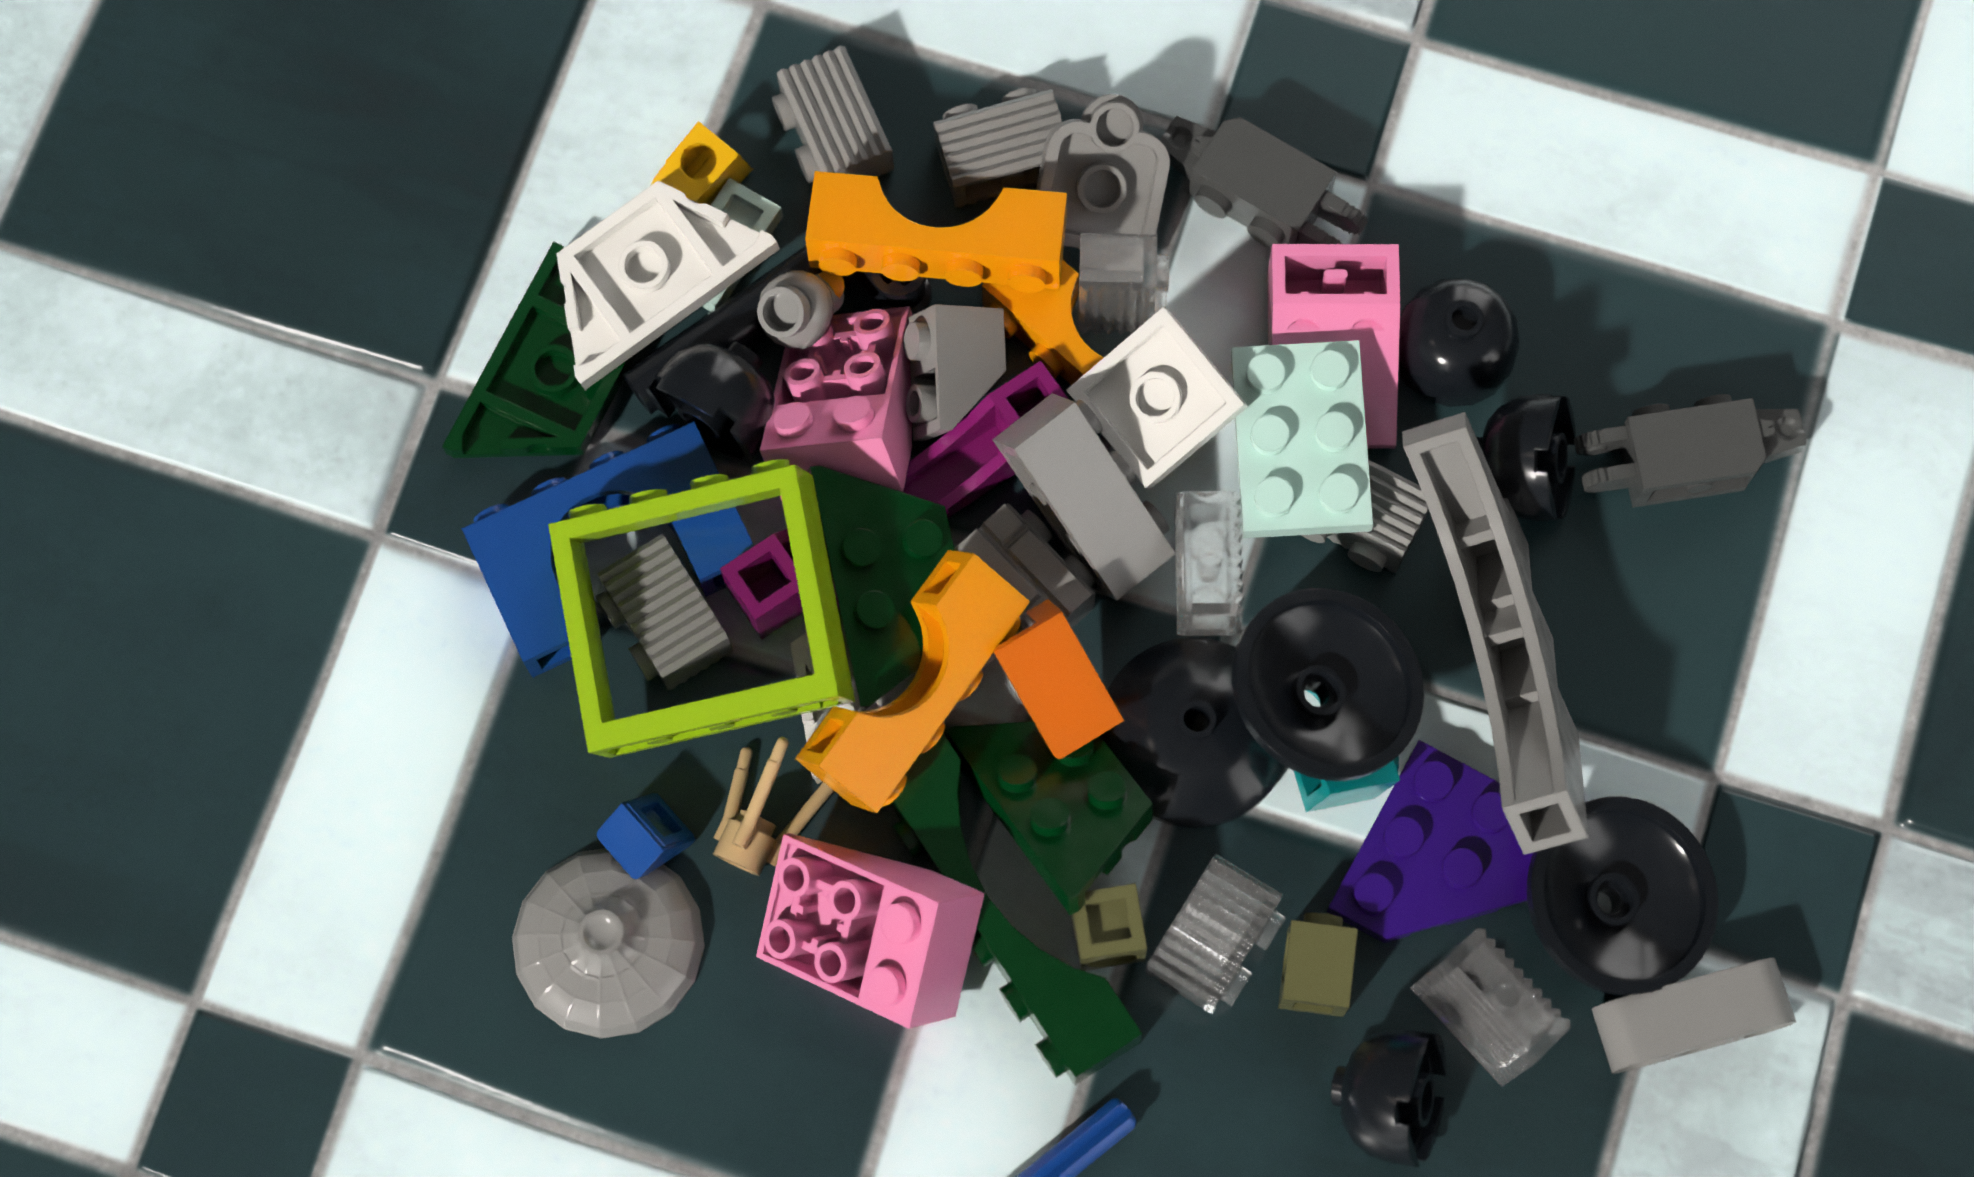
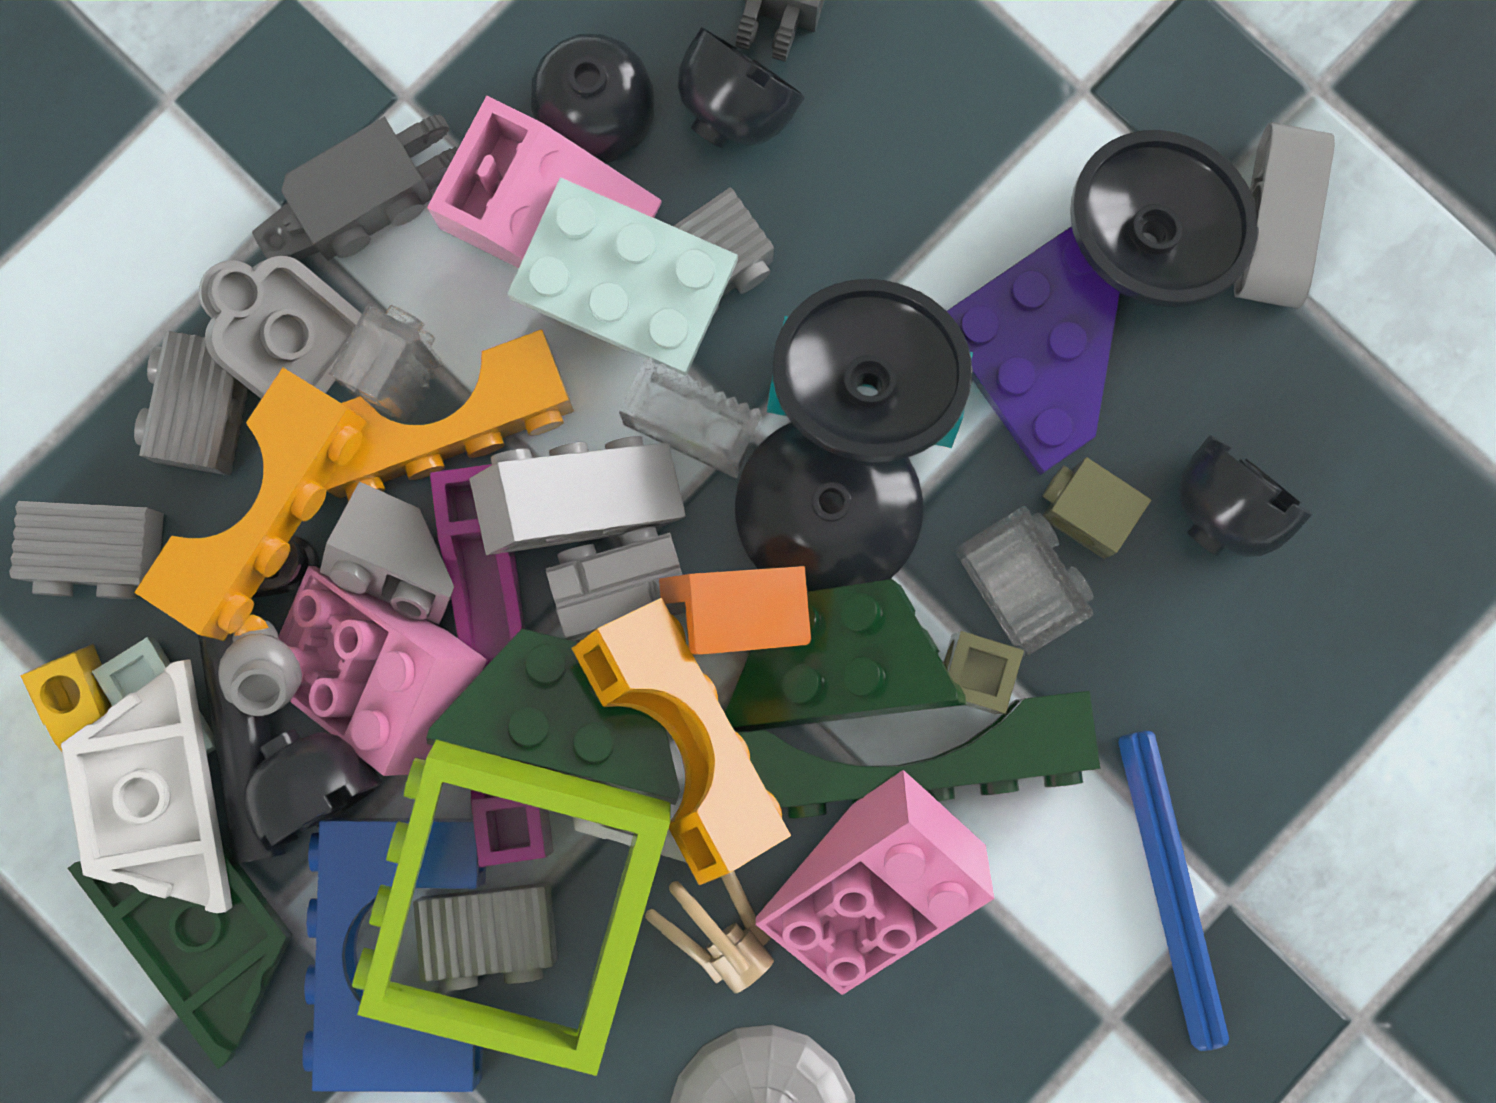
camera: 70 degrees left, 10 degrees up
blue slope [596,792,696,880] -> none
white plate [1066,307,1248,489] -> none
light grey arch [1403,412,1589,855] -> none
clear brick [1410,928,1570,1087] -> none

